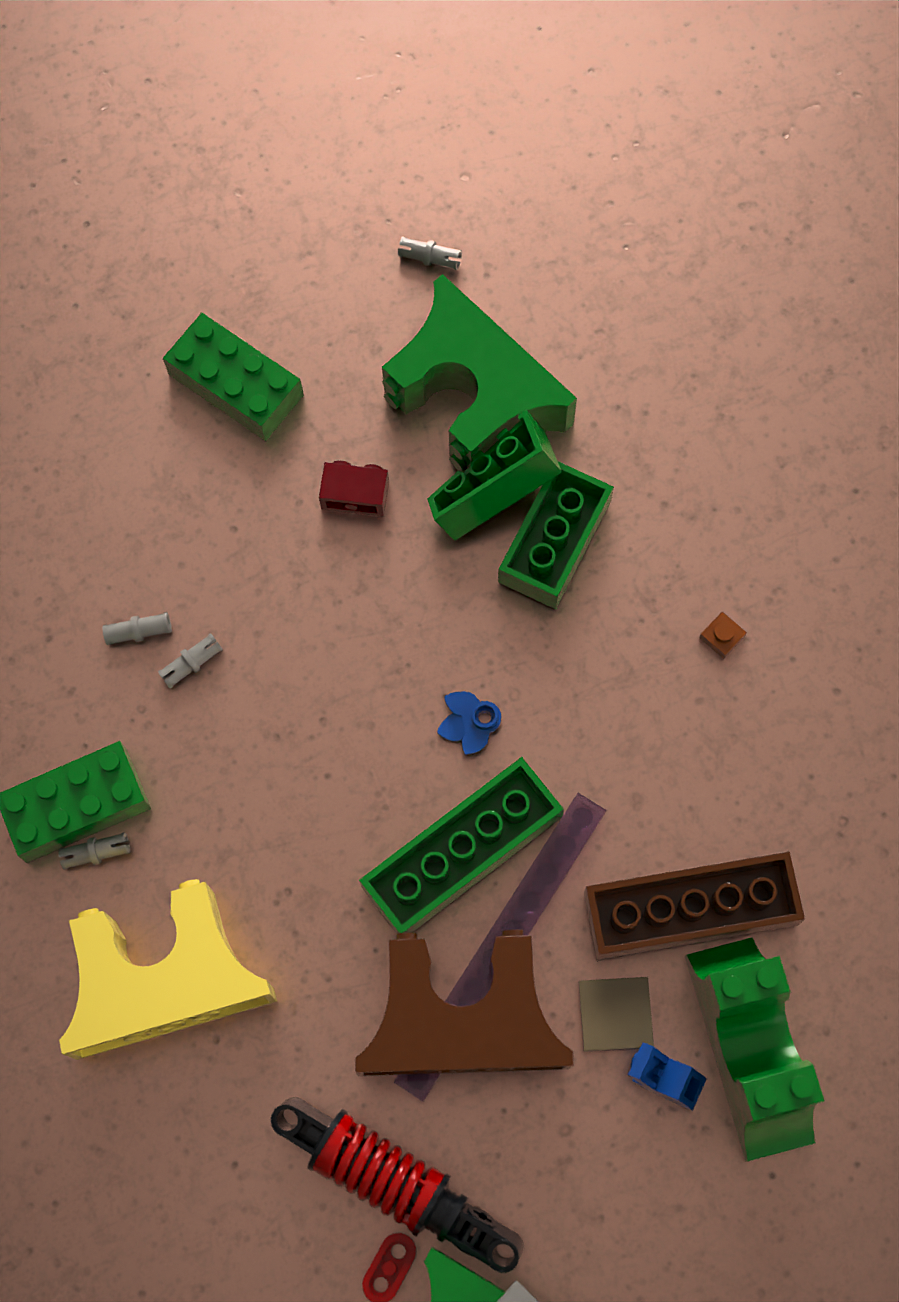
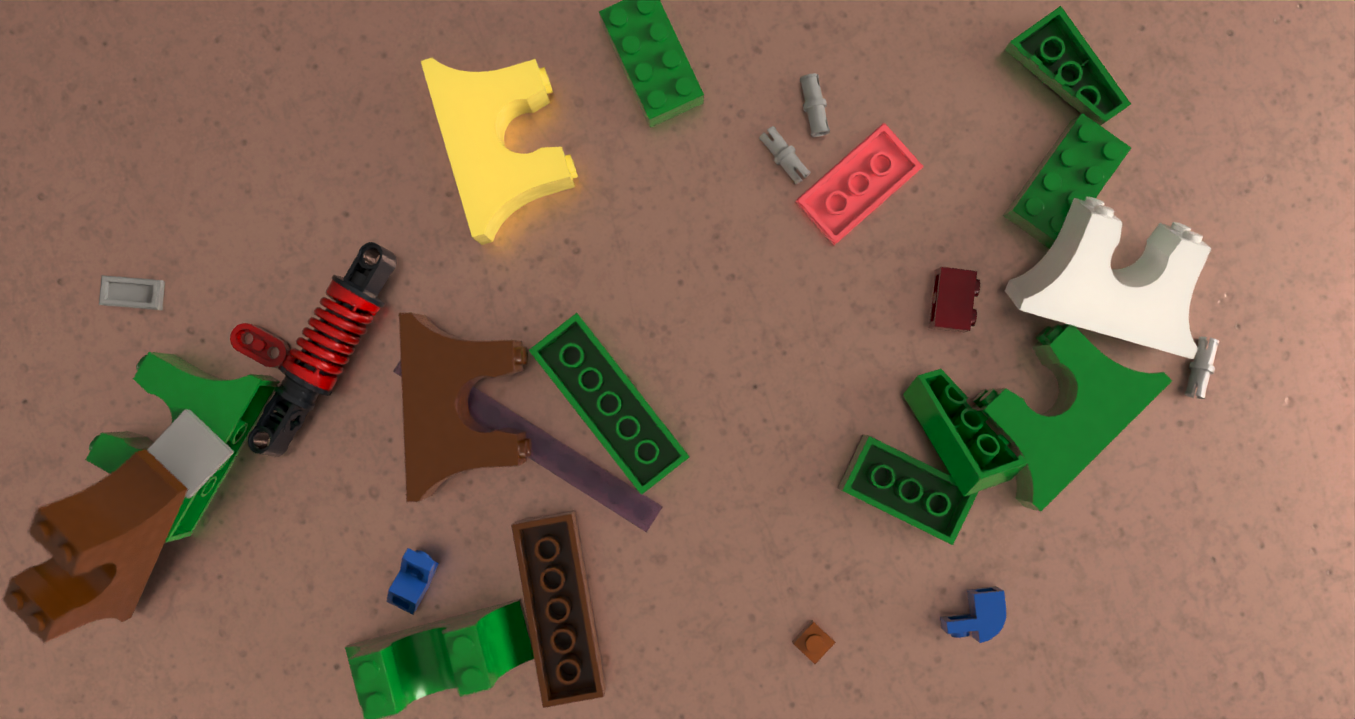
camera: 85 degrees right, 15 degrees up
light grey pin [58,832,130,870] -> none
blue plate [437,691,501,755] -> none
dark tan tile [578,977,654,1052] -> none
none -> coral tile [795,123,924,246]
none -> blue brick [940,586,1007,643]
none -> green wedge [1004,6,1131,126]
none -> white piece [1005,196,1211,359]

